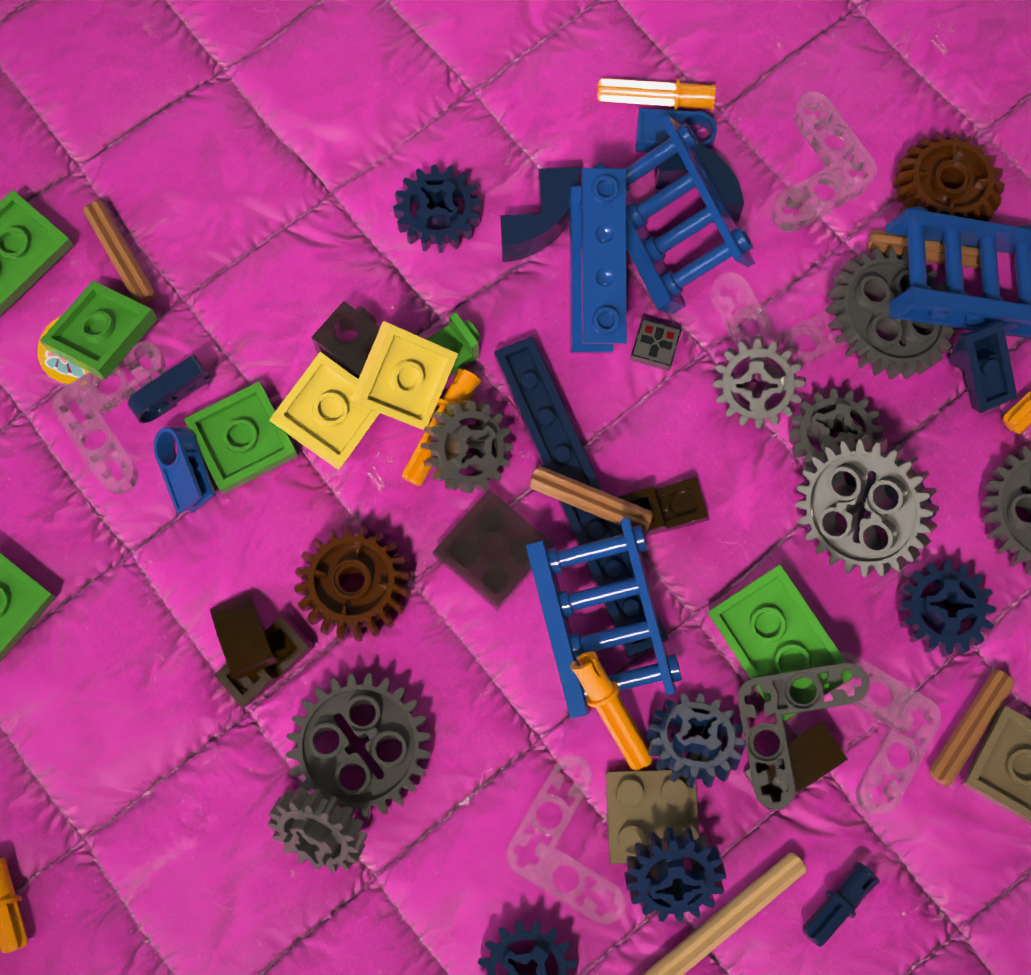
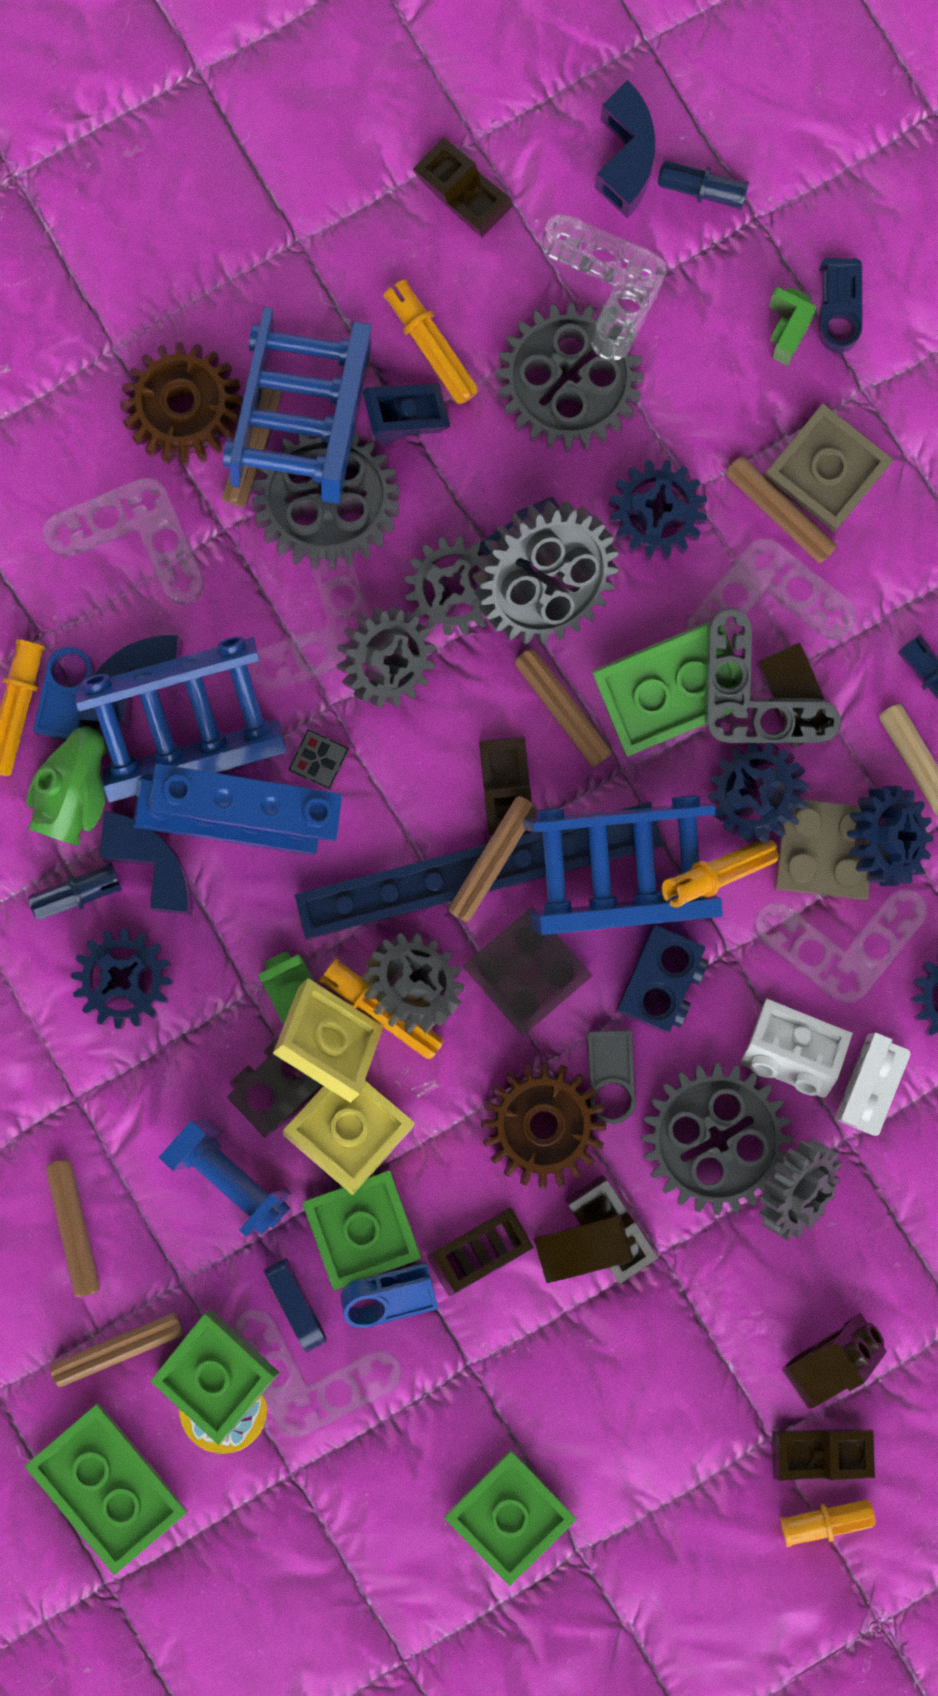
camera: 80 degrees left, 10 degrees up
none -> bright green animal [26,726,109,846]
none -> dark blue axle [28,863,122,920]
none -> medium nougat axle [45,1159,100,1297]
none -> blue fence [158,1120,291,1237]
none -> dark brown slope [427,1208,534,1296]
none -> medium nougat axle [515,648,611,767]
none -> dark grey piece [587,1030,636,1124]
none -> dark blue brick [616,925,709,1034]
none -> white bracket [740,998,853,1097]
none -> dark brown slope [772,1429,875,1481]
none -> dark brown pin [781,1313,887,1409]
none -> white bracket [834,1032,911,1136]

